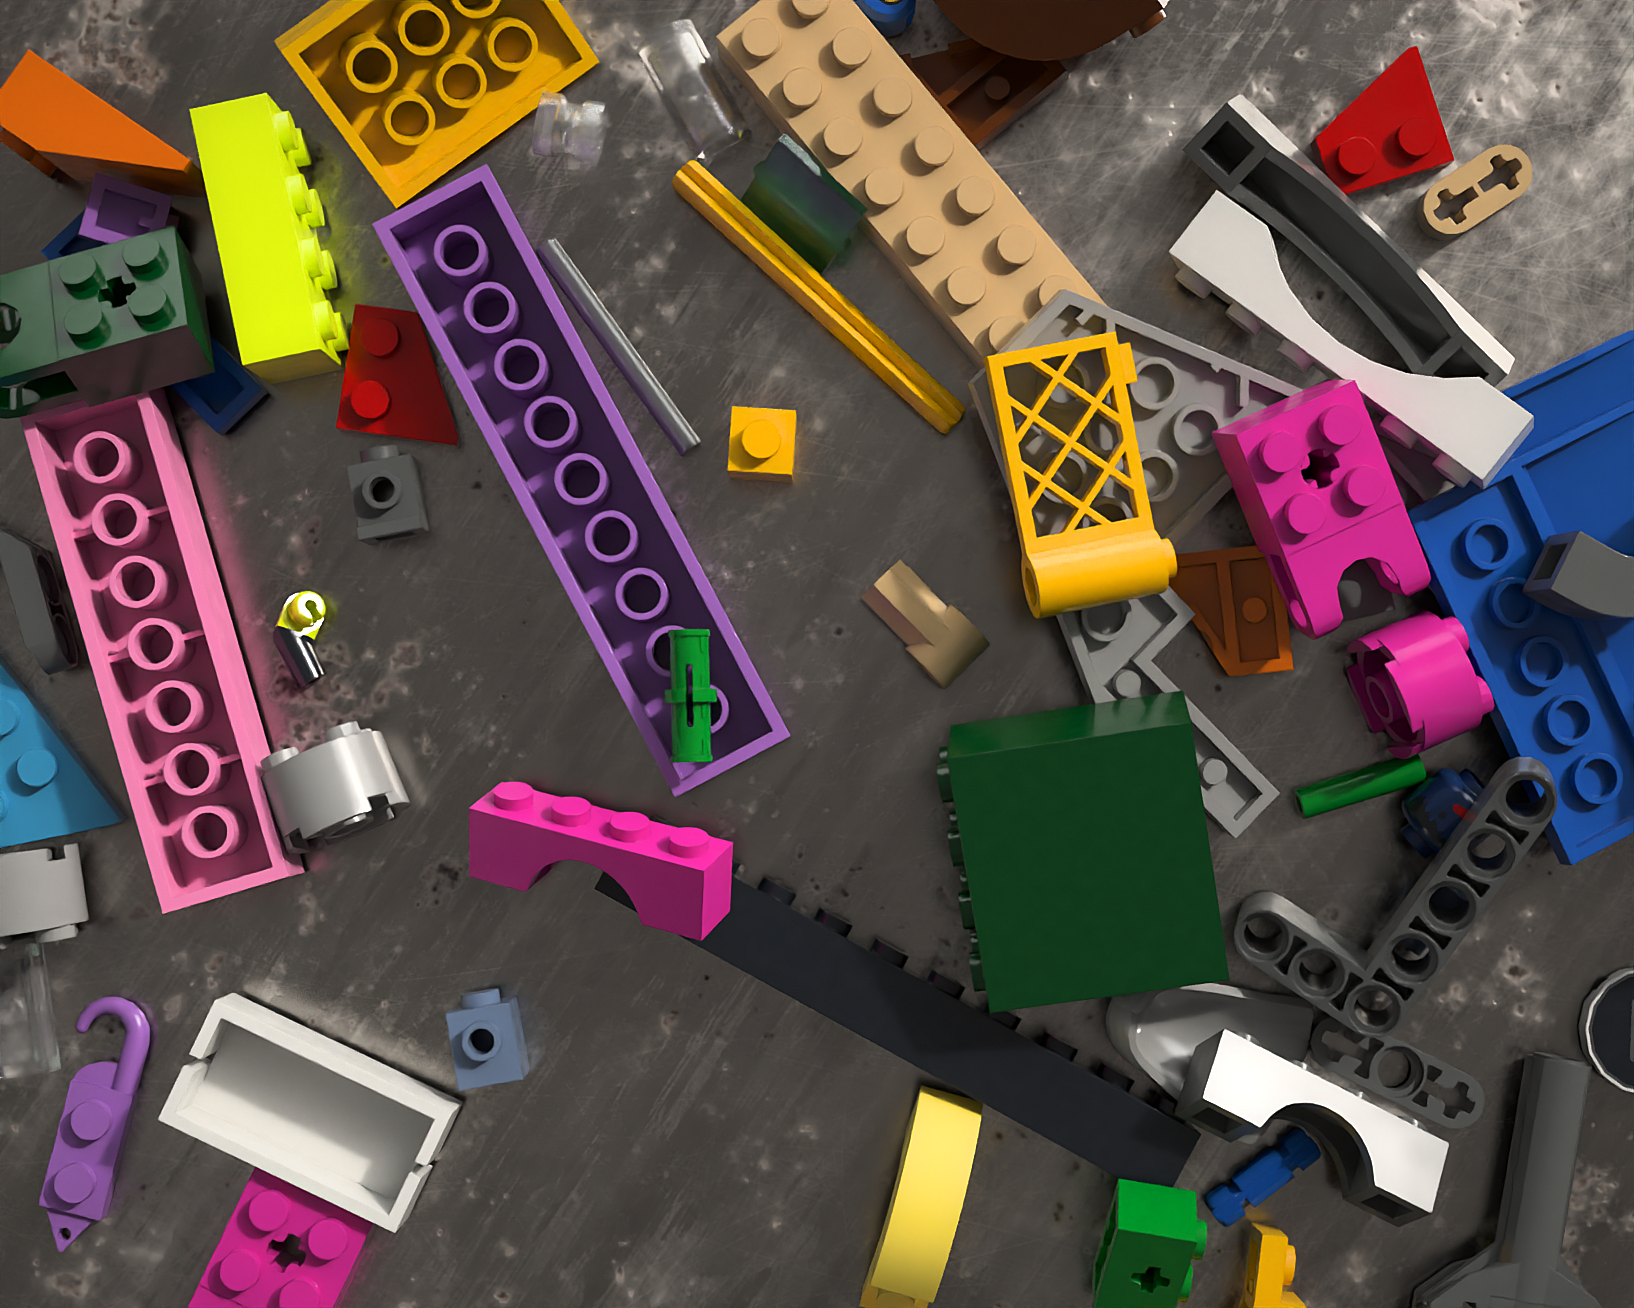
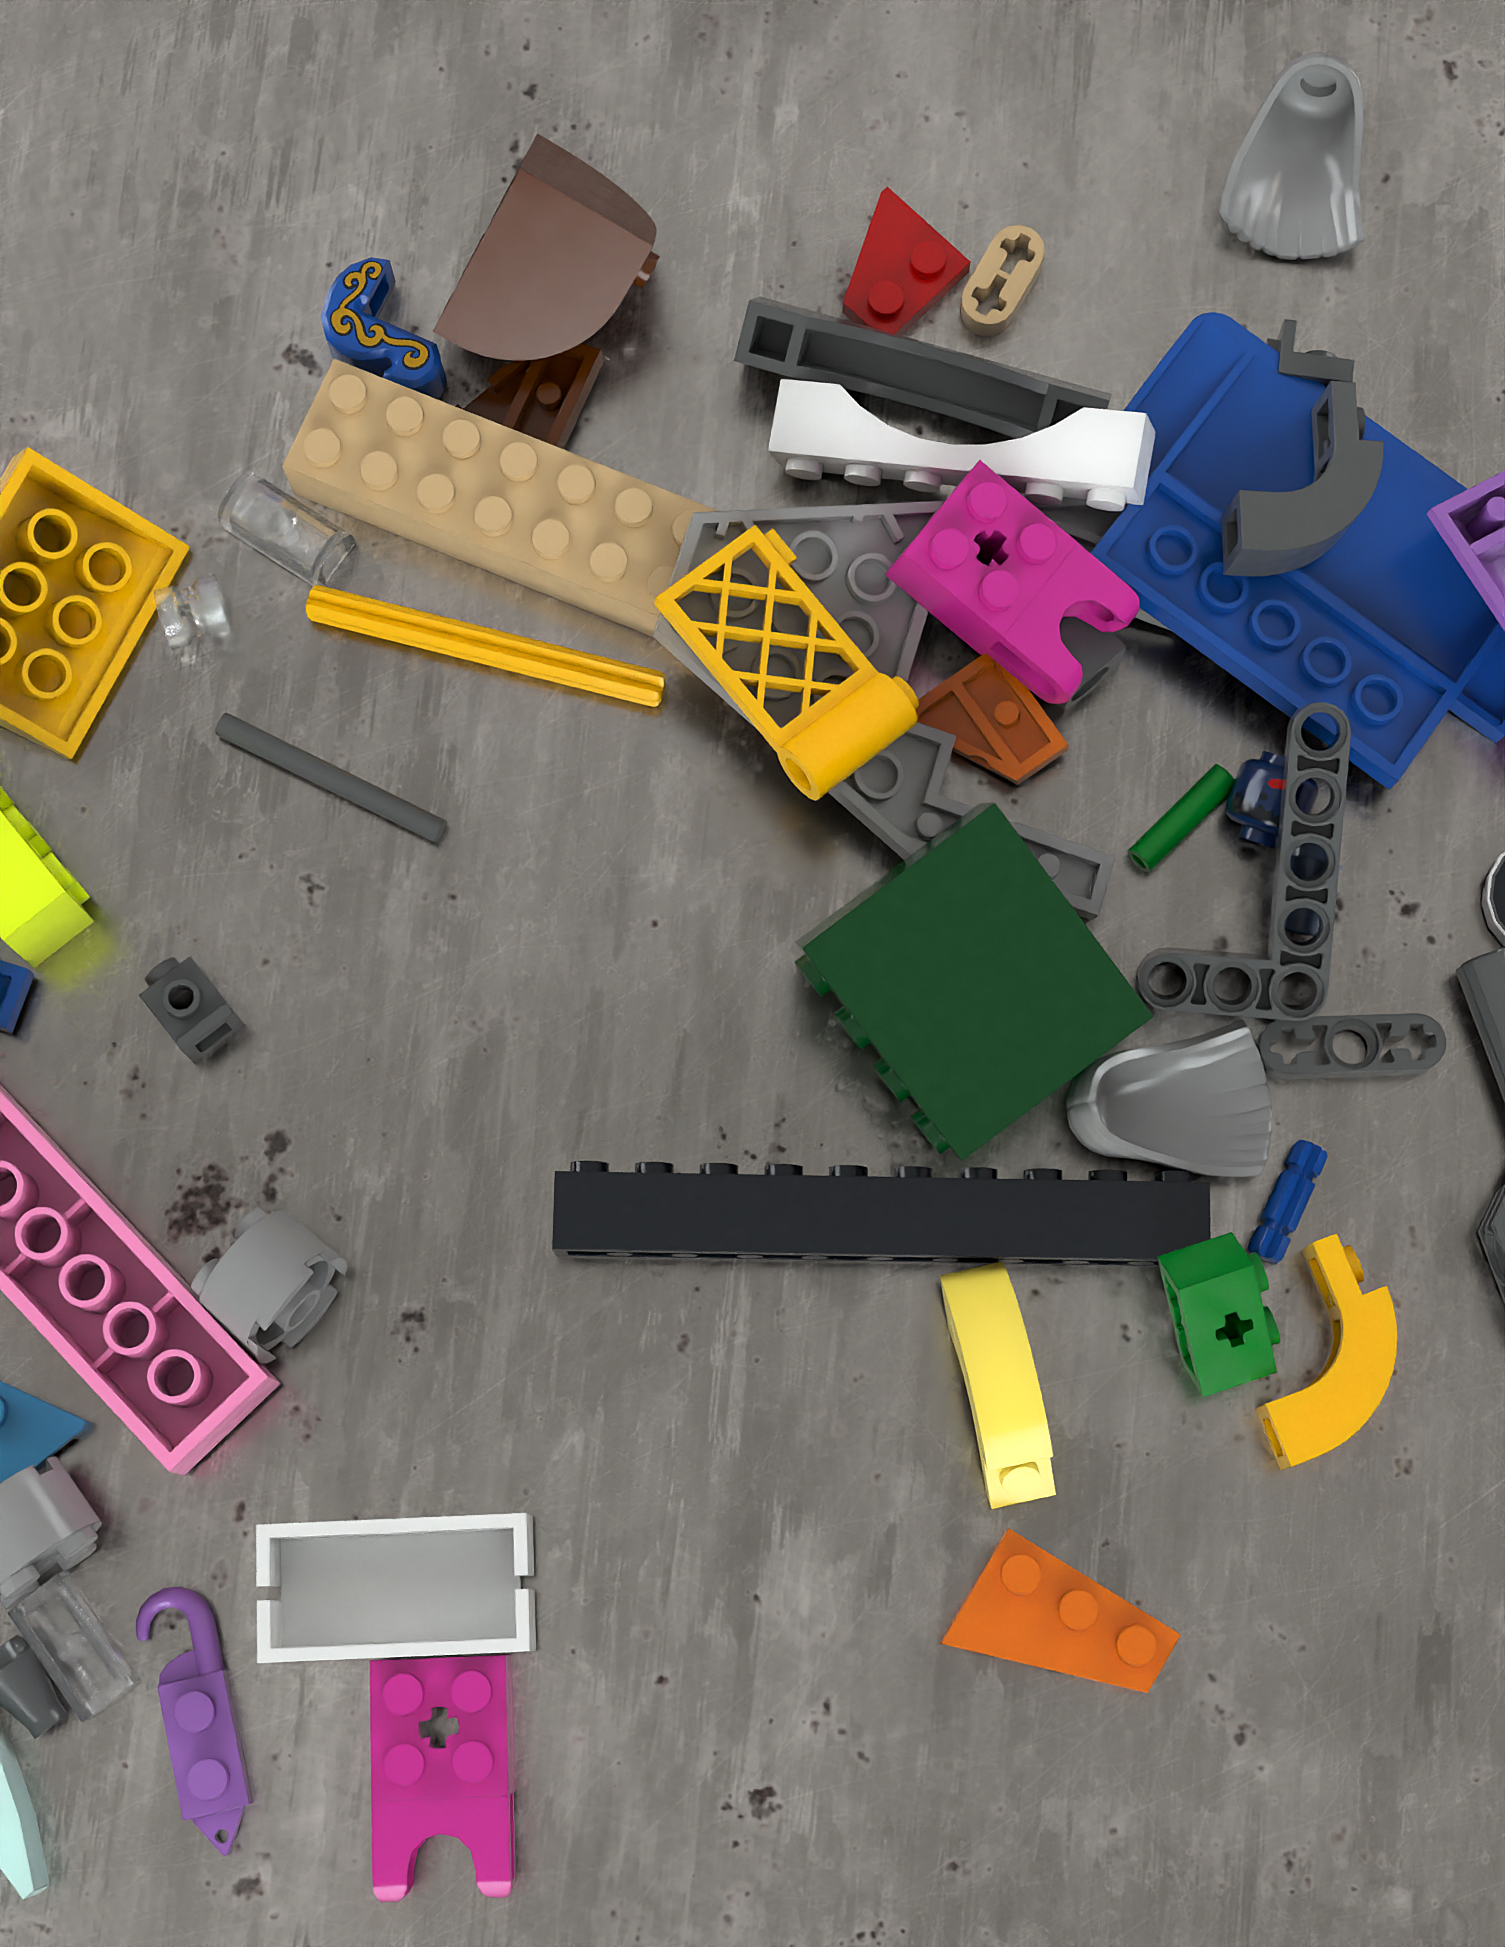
camera: 25 degrees left, 10 degrees down
arm [273,591,327,688] -> none
red wing [336,303,462,449] -> none
medium lavender brick [372,164,791,797] -> none
sand blue brick [445,988,530,1091] -> none
dark pink arch [469,782,733,941] -> none
green pin [664,629,717,763] -> none
yellow brick [727,406,797,483] -> none
clear green piece [740,133,868,275] -> none
tan piece [861,560,990,689] -> none
arch [1174,1029,1449,1227] -> none
dark pink brick [1346,610,1494,759] -> none

